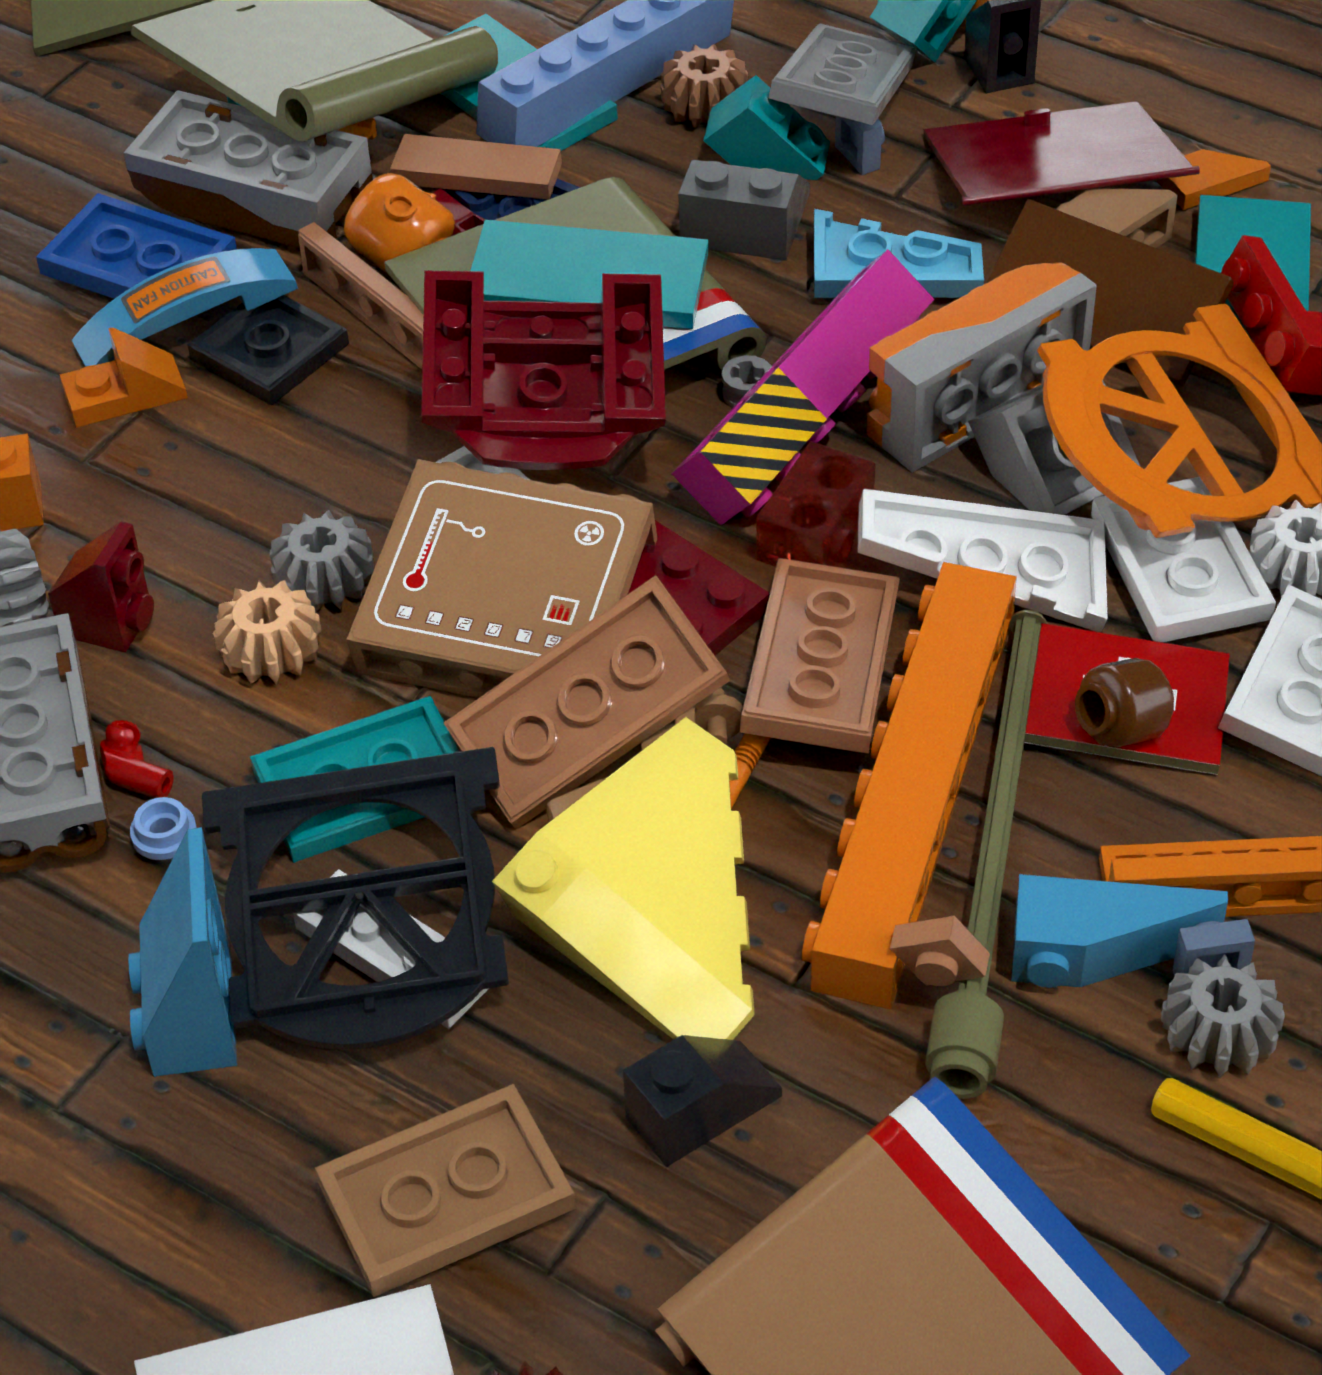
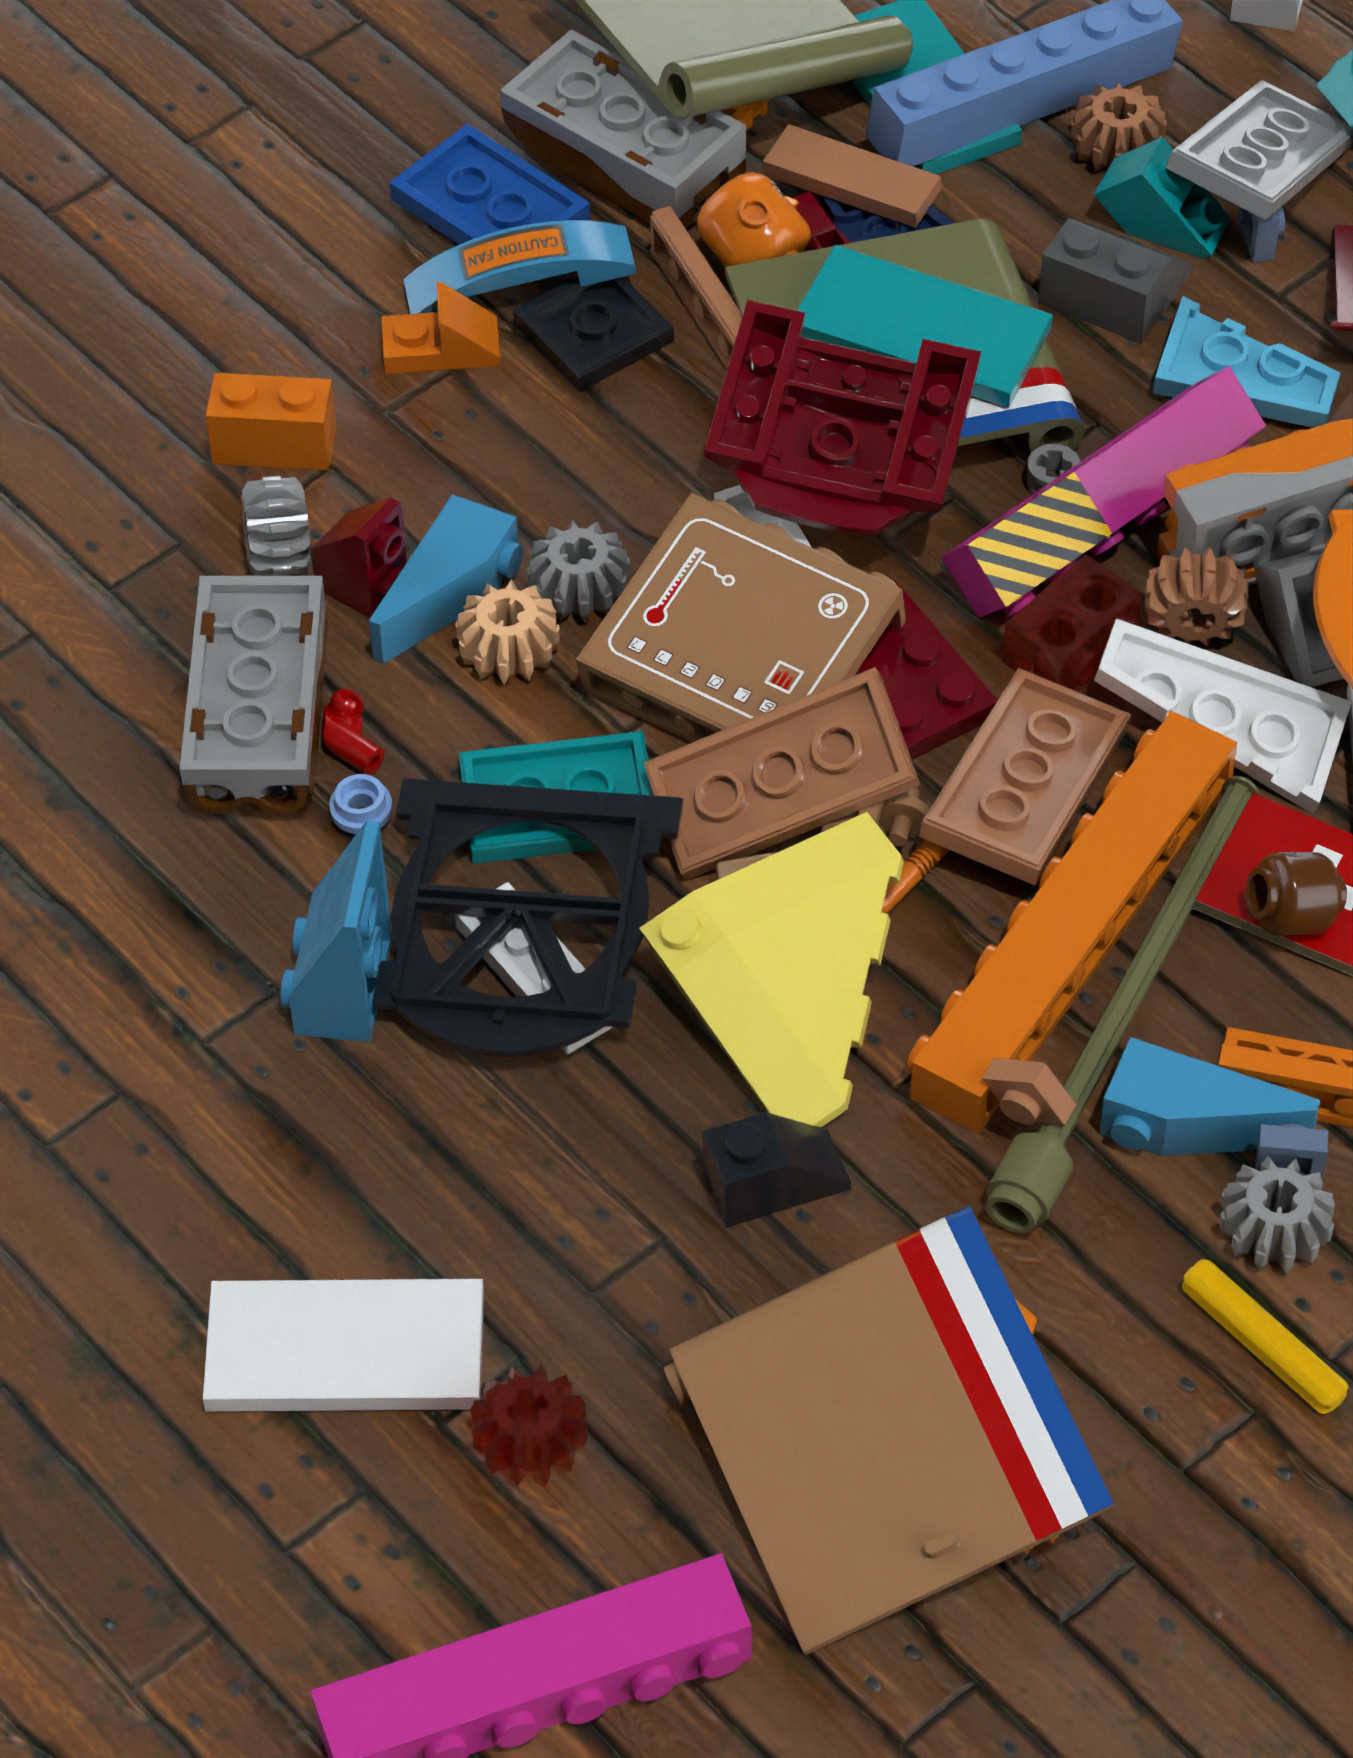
camera: 15 degrees right, 5 degrees up
medium nougat plate [315,1084,576,1297] -> none
none -> dark azure slope [369,494,524,664]
none -> nougat gear [1145,547,1248,647]

